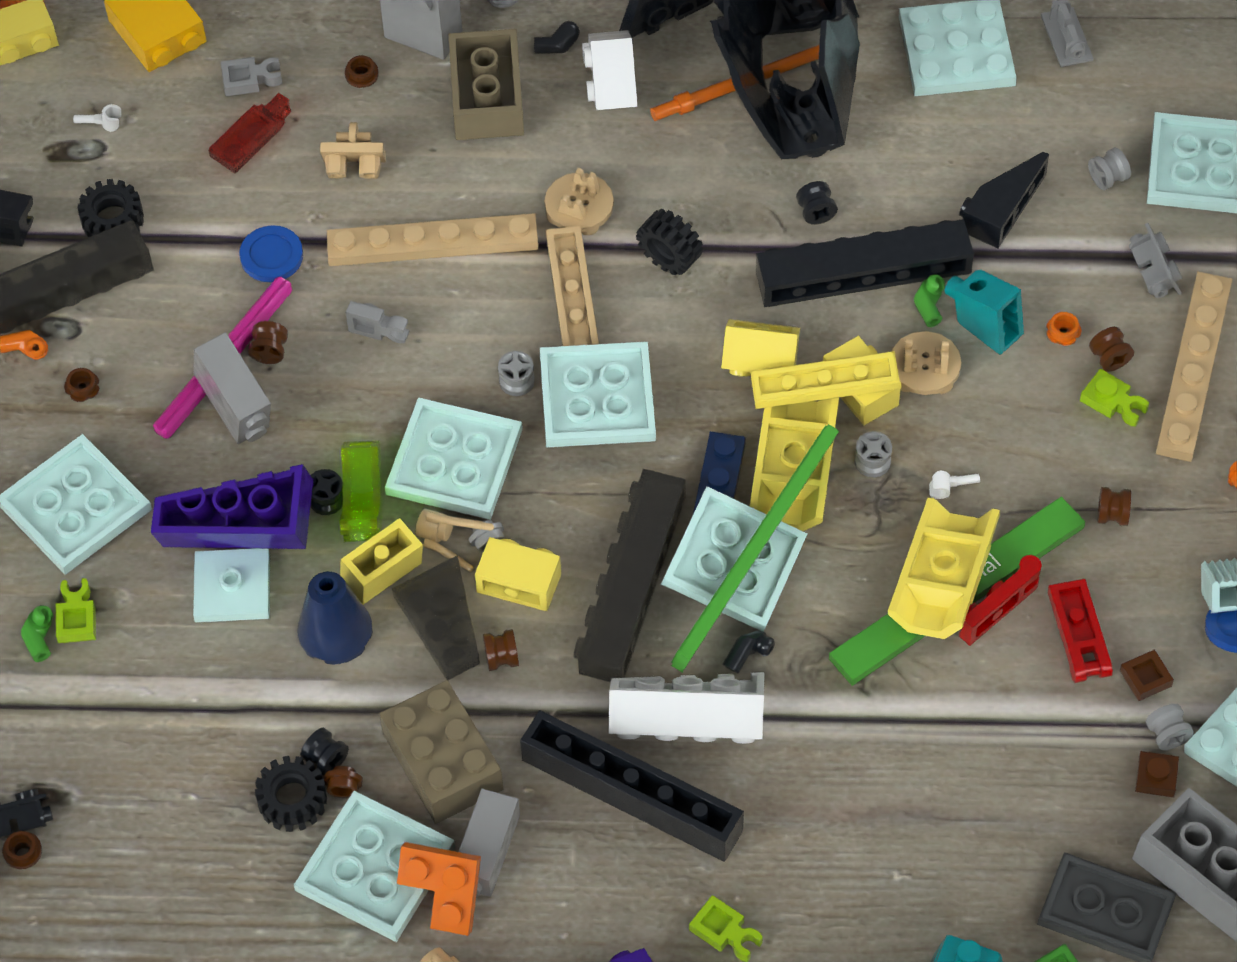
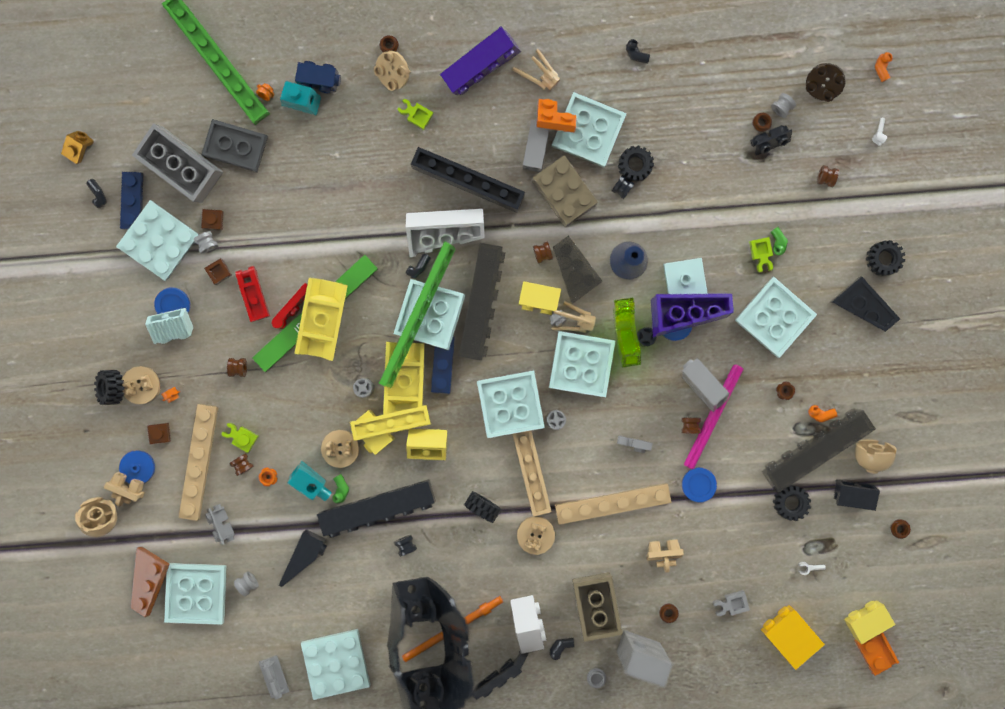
camera: 170 degrees right, 30 degrees up
clear red hinge [208,93,291,174] -> none
reddish brown plate [324,766,363,798] -> none
light yellow brick [340,518,423,605] -> none
white hand [929,470,980,499] -> none

